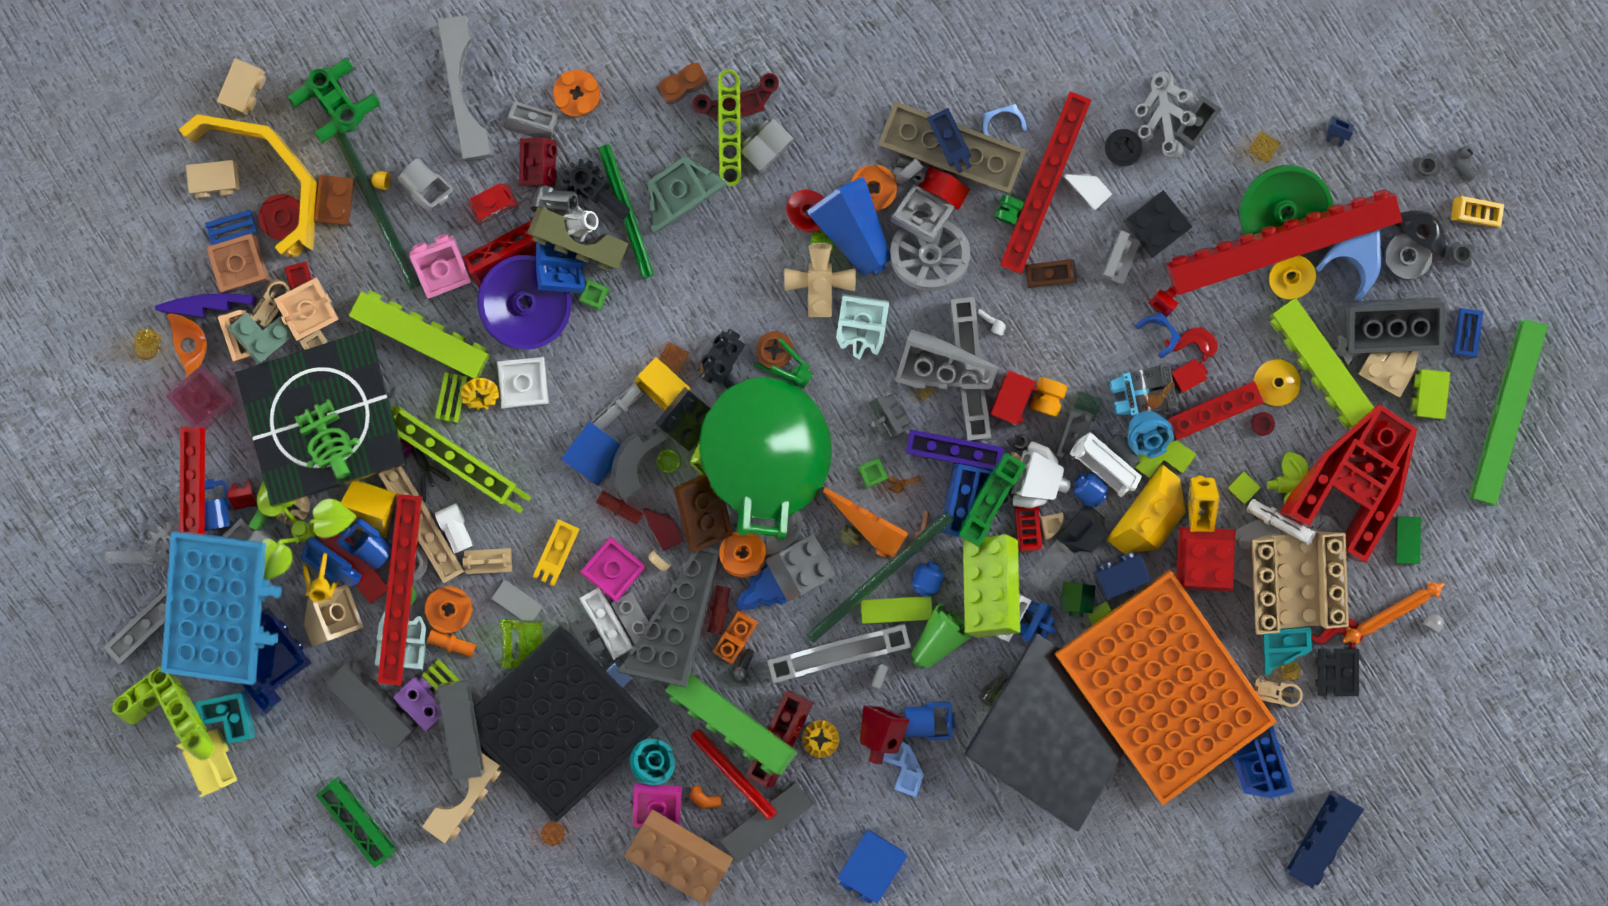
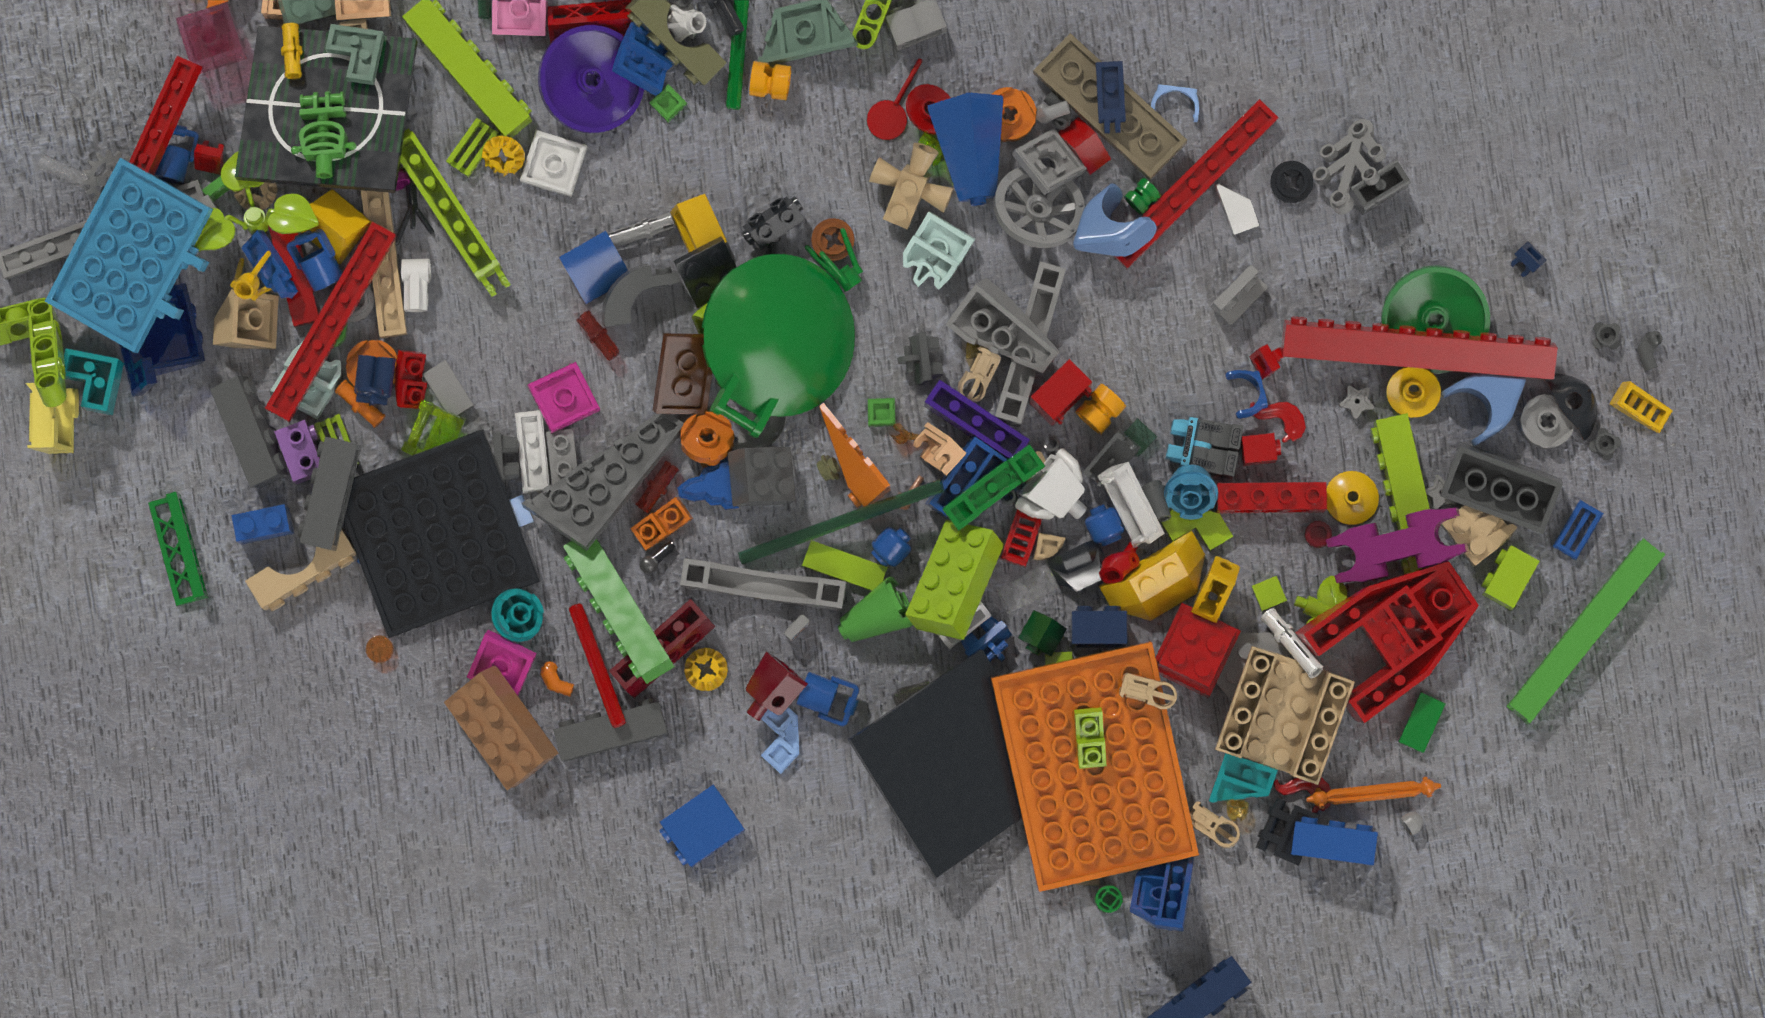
camera: 25 degrees right, 5 degrees down
tan hinge [463,548,512,574] -> none
yellow hinge [533,519,580,587] -> none
dark red slope [643,508,684,552] -> none
tan tile [648,550,671,572] -> none
clear neon green wheel [656,449,681,473] -> none
clear orange tile [659,342,689,373] -> none
white hand [977,309,1006,336] -> none
reddish brown slope [1026,259,1077,288] -> none
black brick [1123,190,1192,258] -> none
clear orange hand [1146,381,1175,409] -> none
clear yellow tile [1248,131,1281,164] -> none
none -> blue brick [231,504,294,545]
none -> yellow pin [281,23,303,79]
none -> sand green plate [325,24,385,85]
none -> dark blue piece [354,355,396,406]
none -> red slope [395,350,427,409]
none -> light orange wheel [749,61,791,101]
none -> red piece [867,58,922,140]
none -> light nougat hinge [913,422,967,476]
none -> tan piece [957,347,1001,402]
none -> medium blue animal [1073,183,1157,256]
none -> lime slope [1074,707,1107,769]
none -> green wheel [1095,885,1123,913]
none -> red piece [1099,542,1140,584]
none -> tan piece [1119,673,1177,709]
none -> blue wedge [1291,817,1378,865]
none -> magenta piece [1326,508,1469,583]
none -> light grey plate [1339,385,1374,420]

